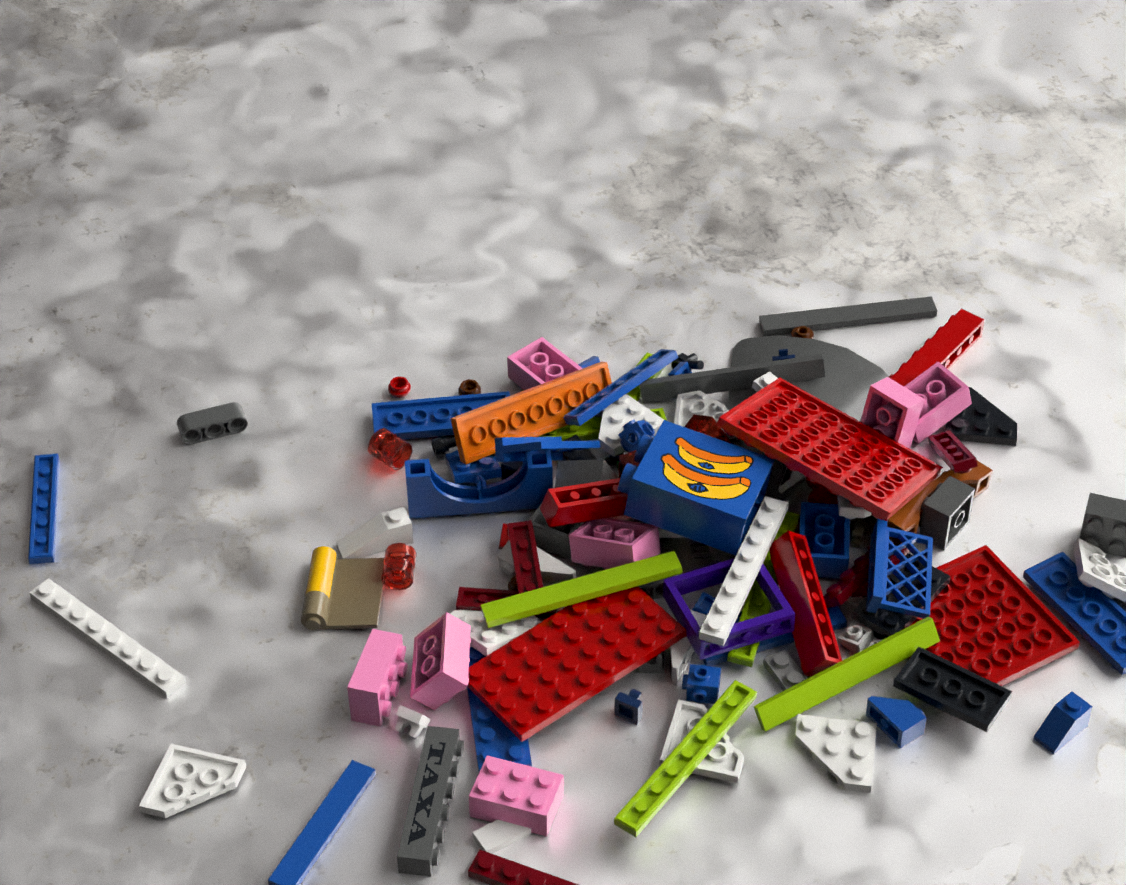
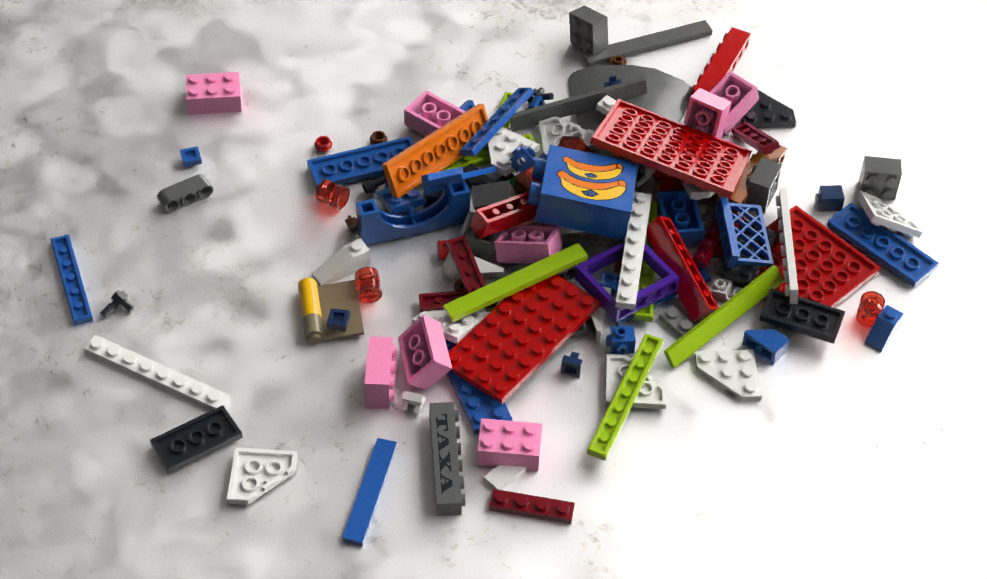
camera: 15 degrees left, 5 degrees up
none -> black piece [100,290,135,318]
none -> black plate [150,405,243,473]
none -> blue plate [180,146,202,167]
none -> bright pink brick [186,72,242,115]
none -> dark blue tile [326,309,351,332]
none -> reddish brown plate [344,215,357,233]
none -> dark grey brick [569,5,609,54]
none -> white plate [775,188,798,304]
none -> dark blue brick [815,185,845,212]
none -> clear red wheel [856,291,885,327]

